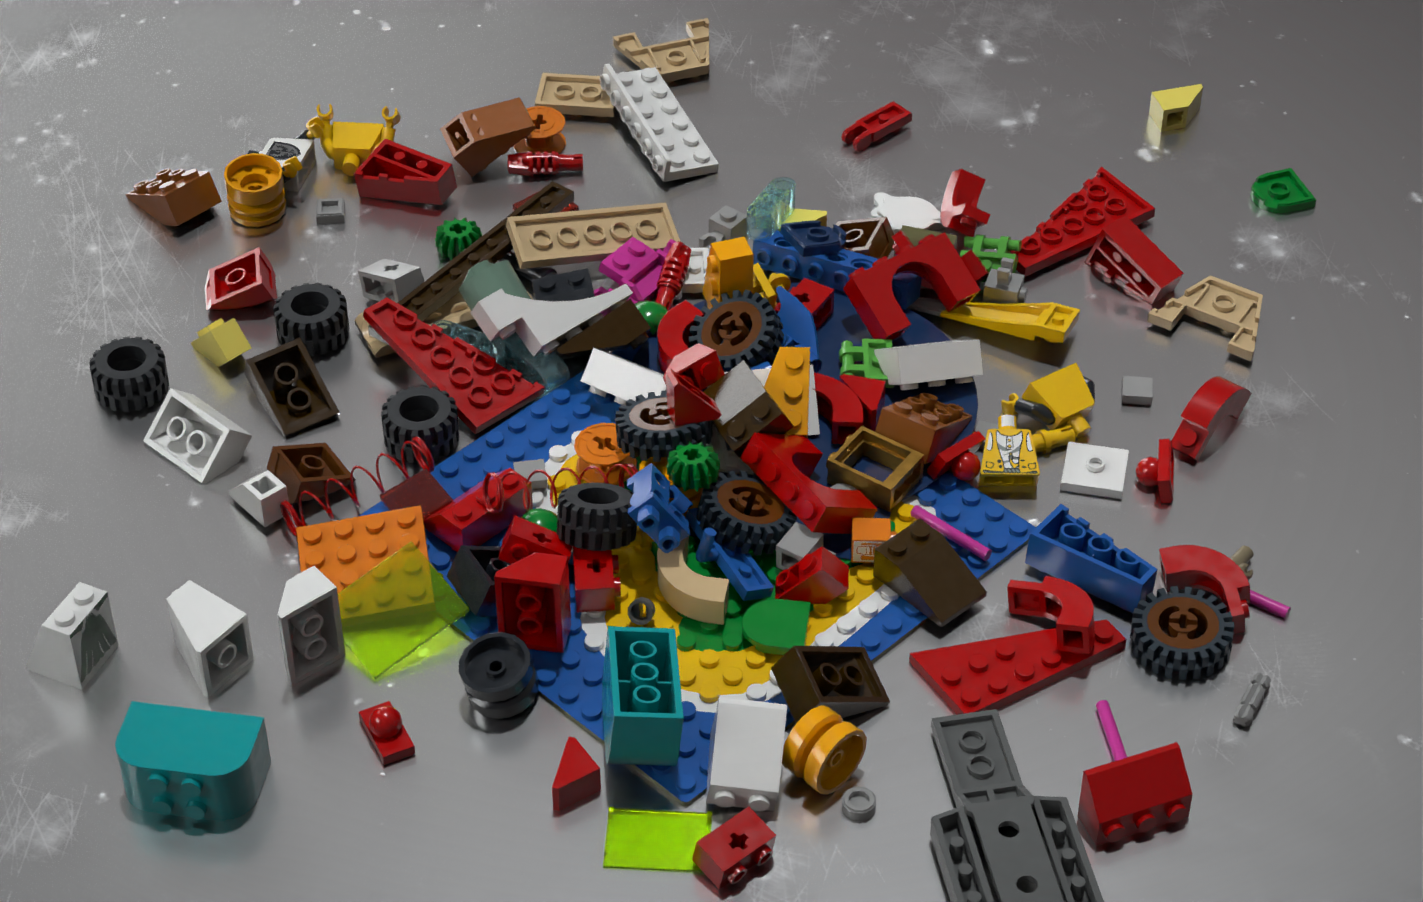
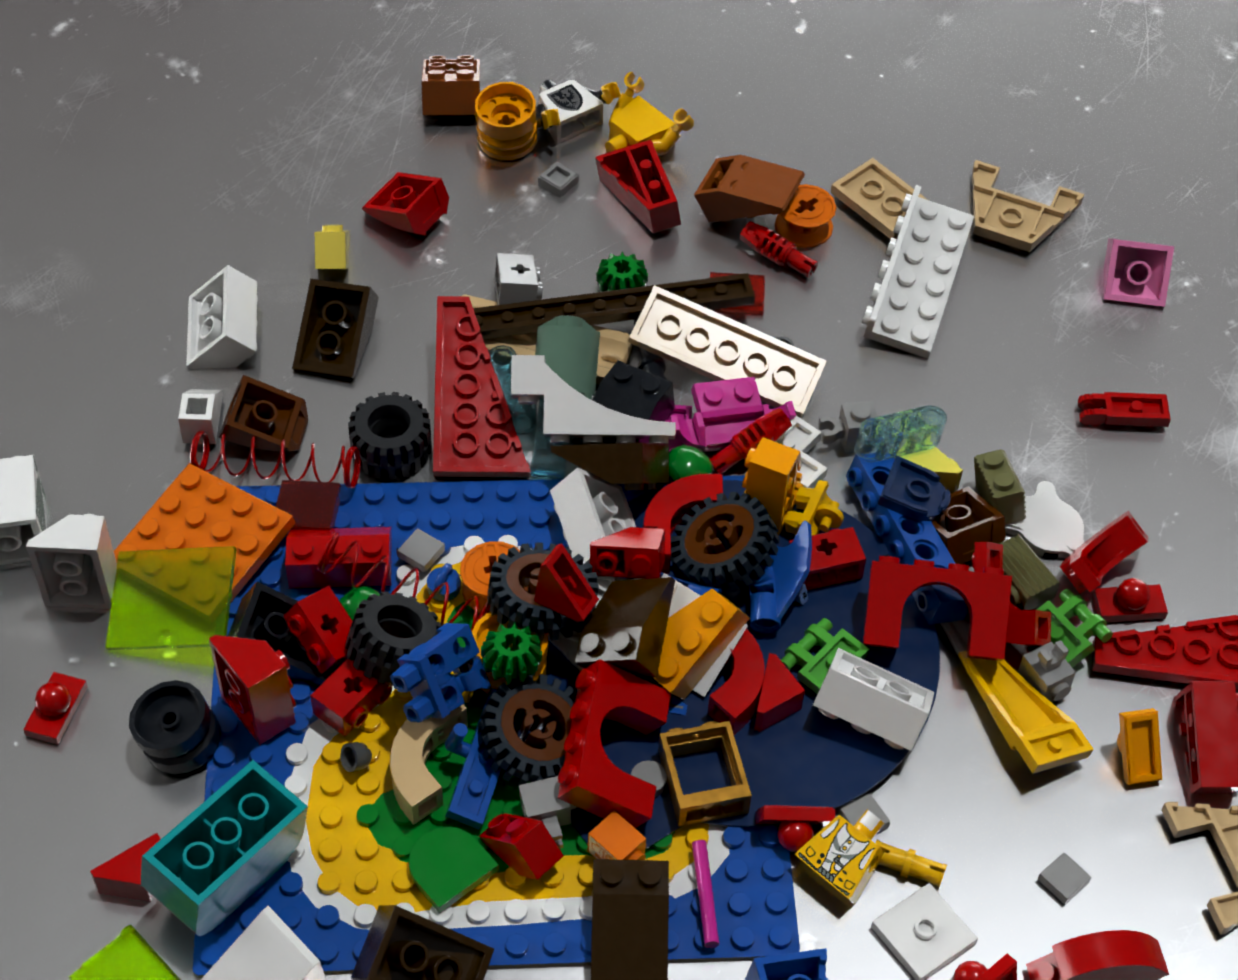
camera: 40 degrees right, 10 degrees up
black tyre [89,336,169,412] -> none
black tyre [273,283,350,356] -> none
dark orange slope [875,393,973,464] -> none
yellow torso [1001,363,1095,438] -> none
none -> blue tile [427,563,461,602]
none -> olive brick [974,449,1026,525]
none -> red tile [1092,578,1168,622]
none -> bright pink slope [1103,238,1174,307]
none -> light orange tile [1116,708,1162,785]

